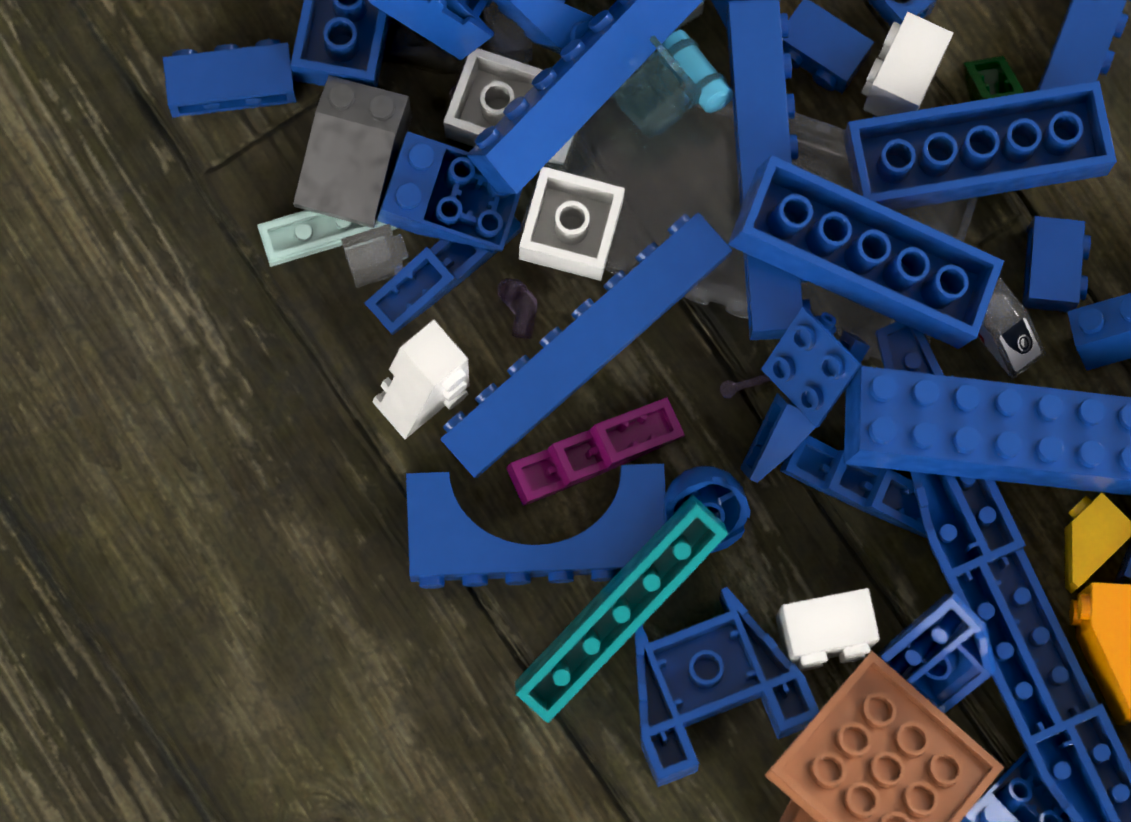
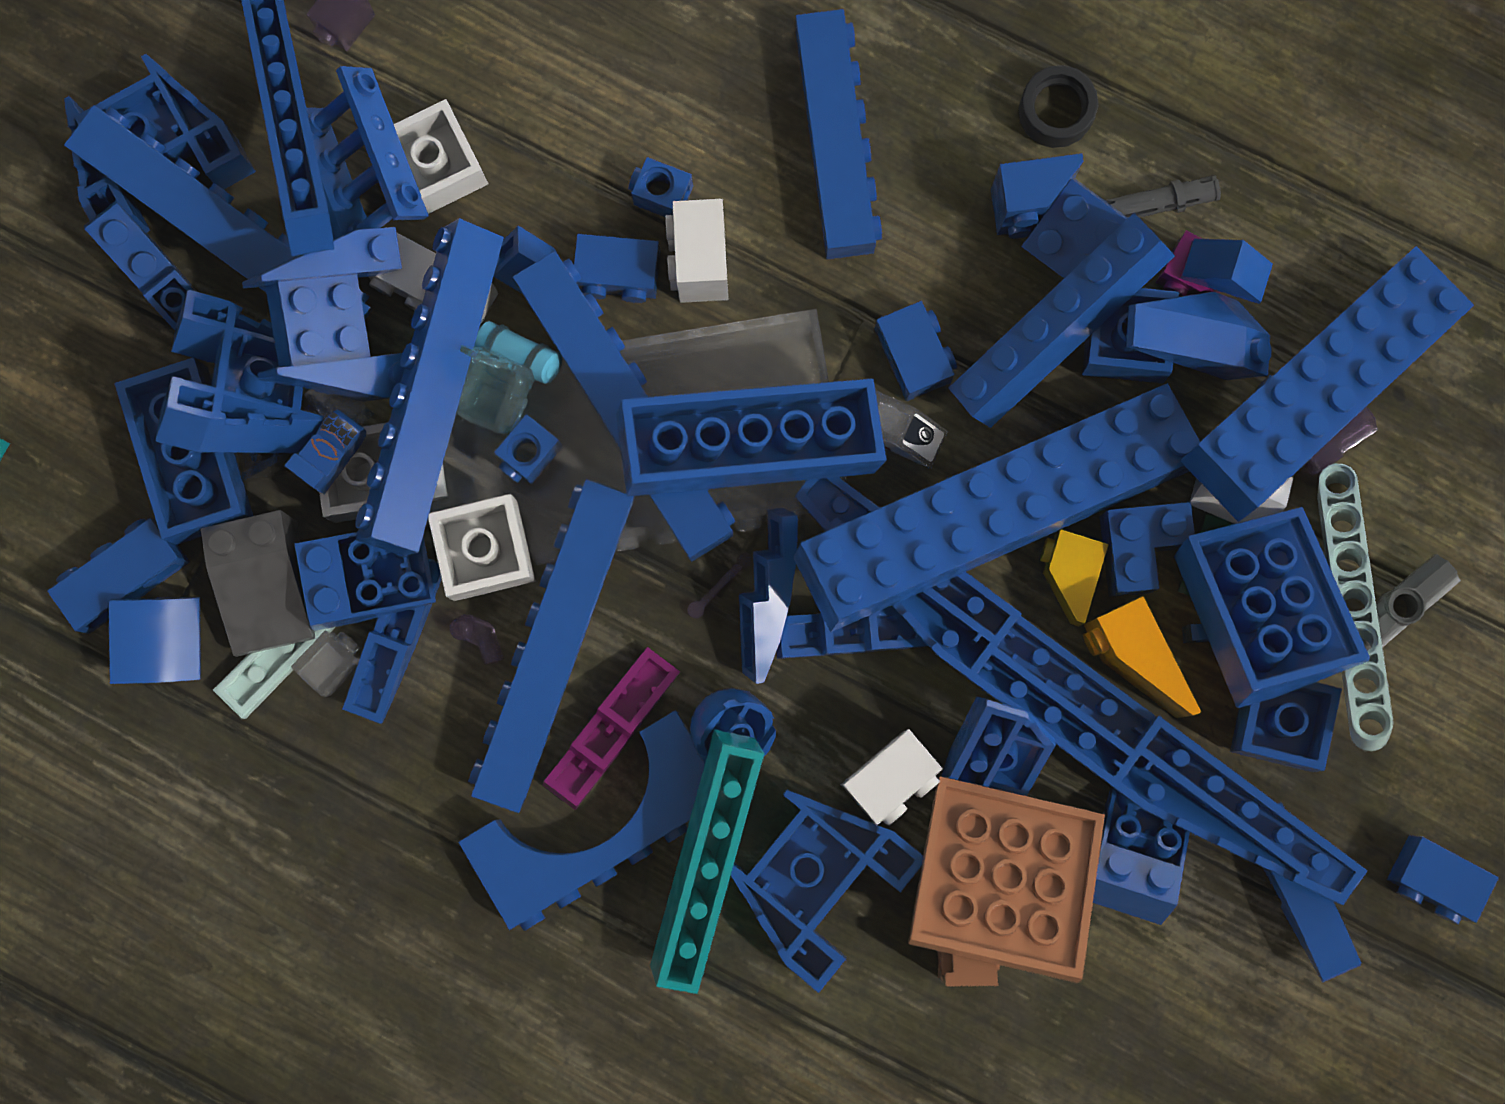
camera: 20 degrees left, 5 degrees up
white wedge [372,320,469,439] -> none
blue hinge [761,306,861,428] -> none
blue brick [843,81,1117,211] -> none
dark green slope [964,56,1025,101] -> none
none -> blue slope [109,597,201,684]
none -> blue leg [285,410,367,495]
none -> blue brick [494,414,563,485]

